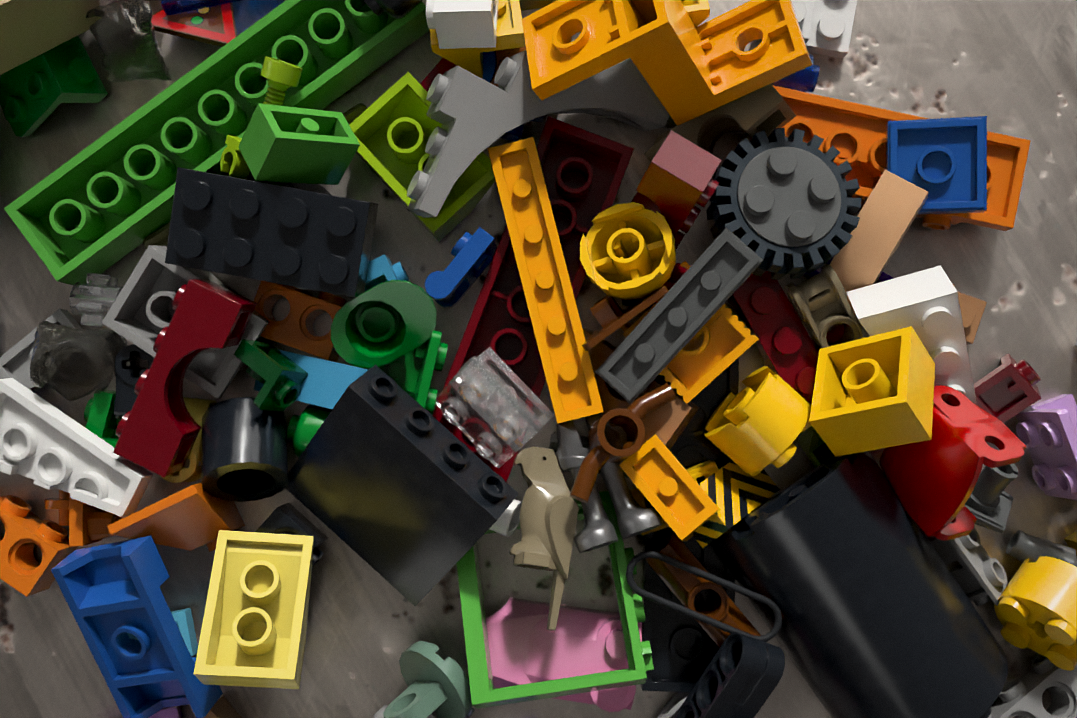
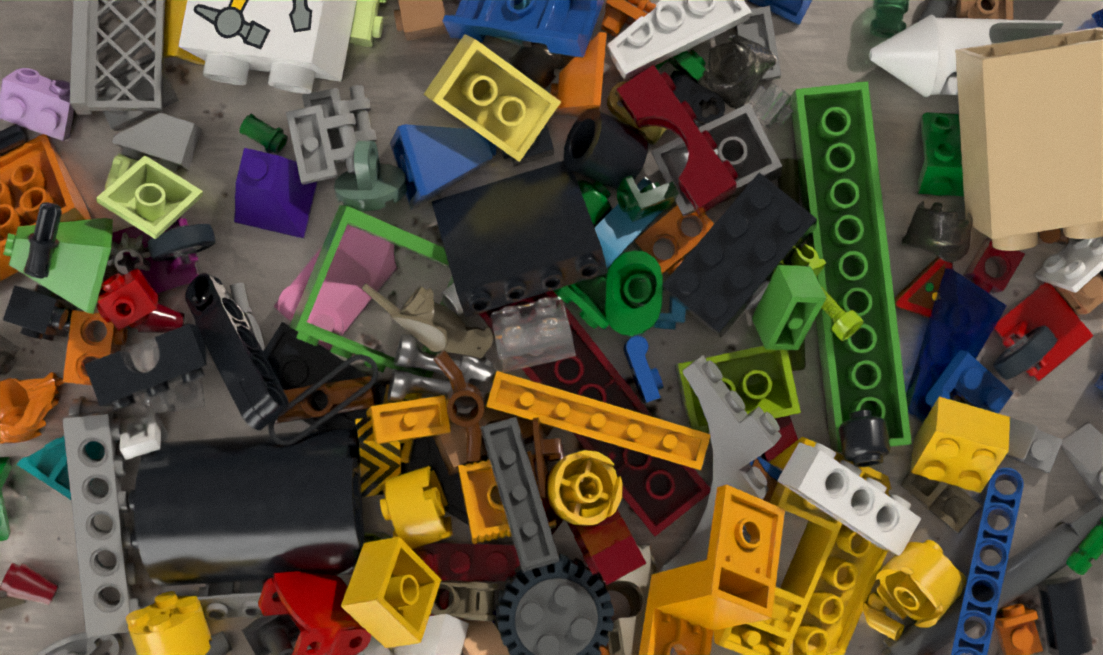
camera: 115 degrees right, 0 degrees up
none -> blue slope [390,124,497,210]
none -> clear smoke wheel [509,42,575,90]

